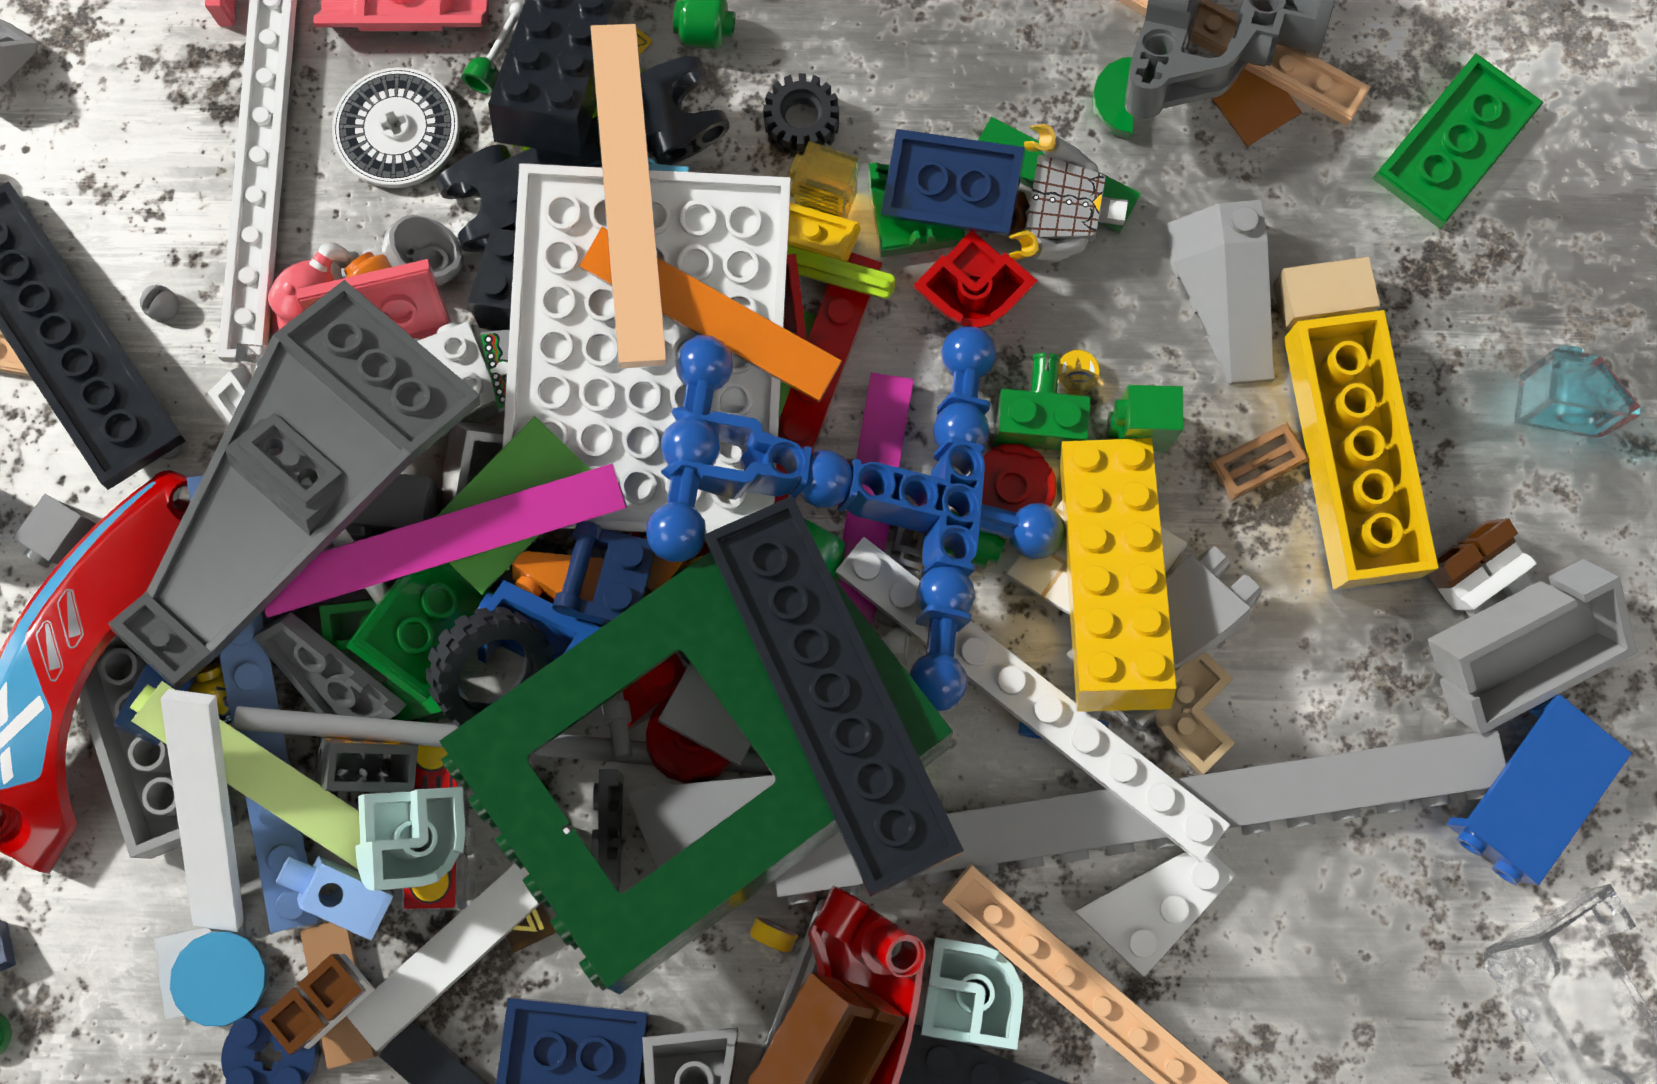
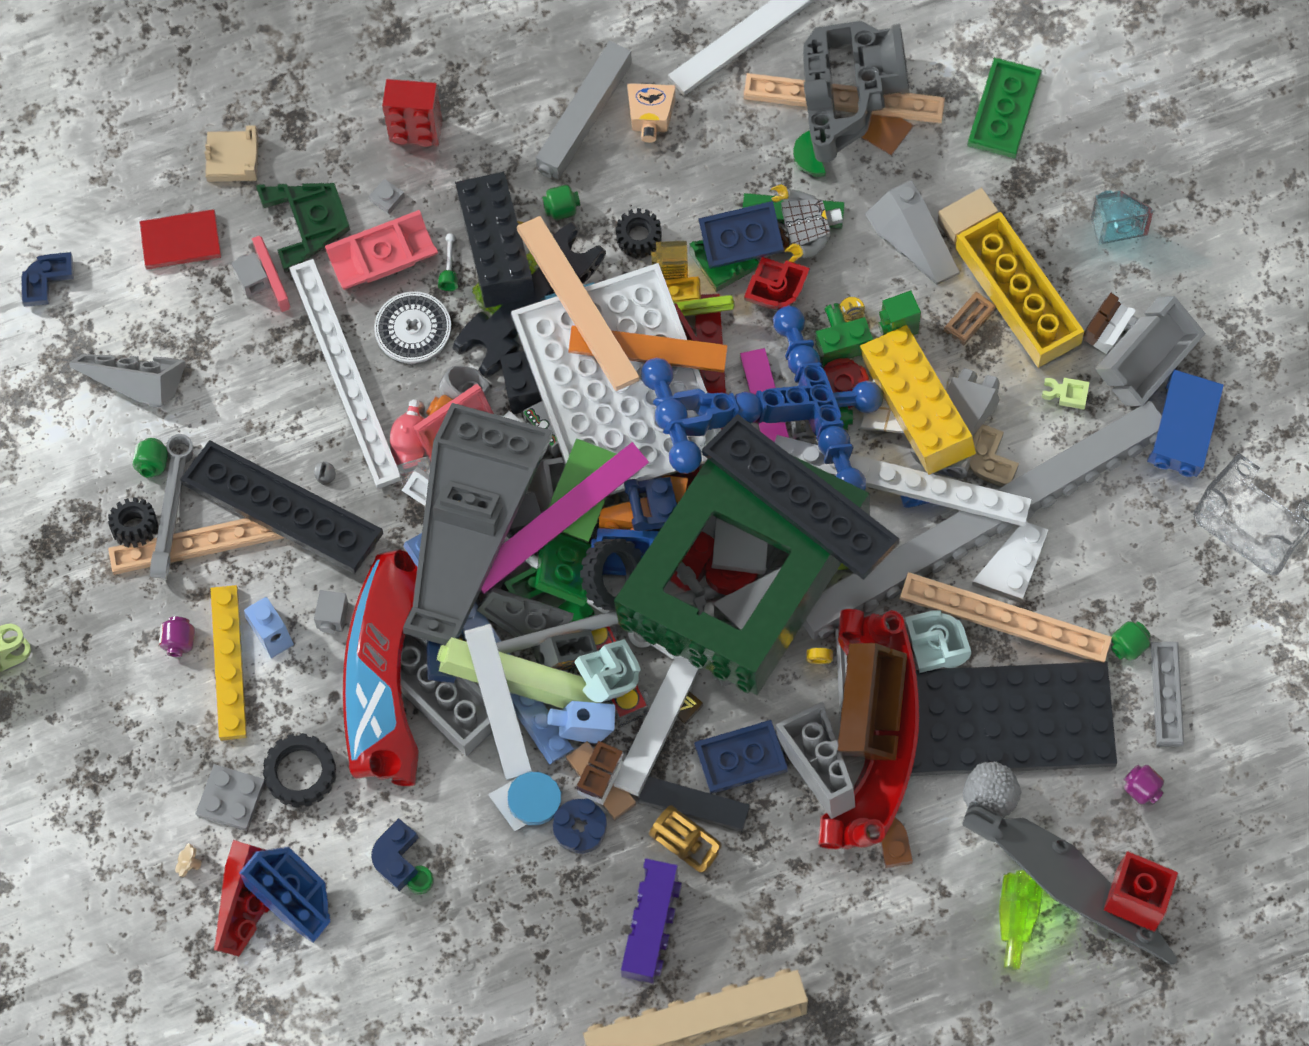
camera: 20 degrees left, 10 degrees down
none -> yellowish green plate [1042,378,1089,409]

